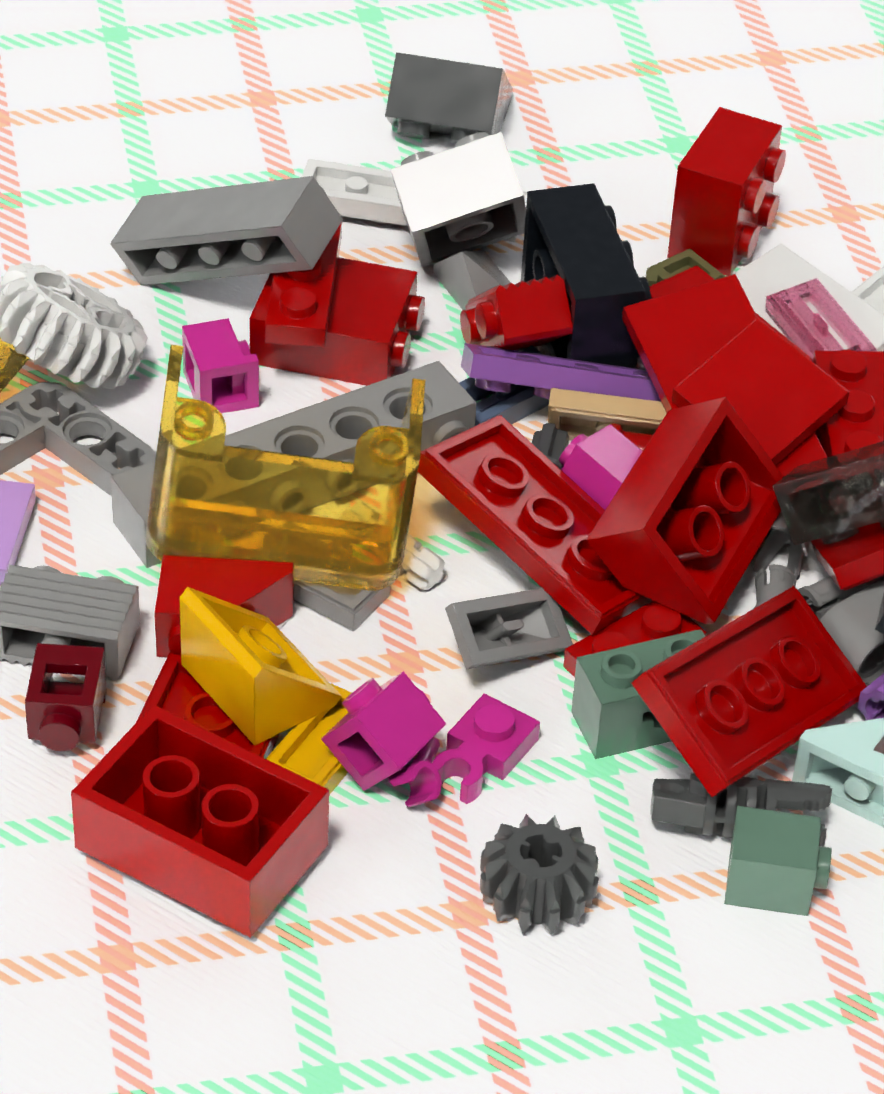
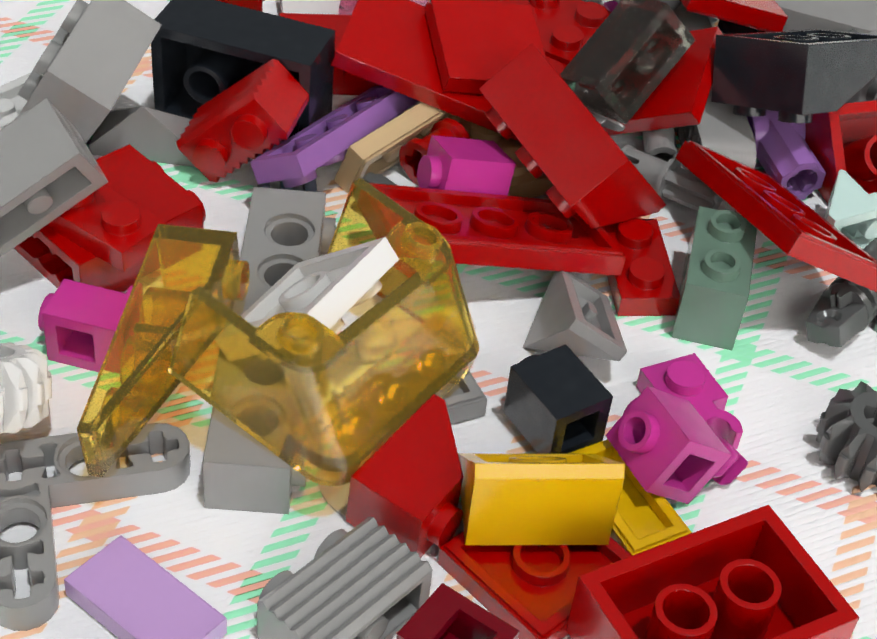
camera: 60 degrees left, 0 degrees up
none -> clear yellow wedge [77,224,250,477]
none -> white plate [219,237,399,358]
none -> black brick [503,344,613,453]

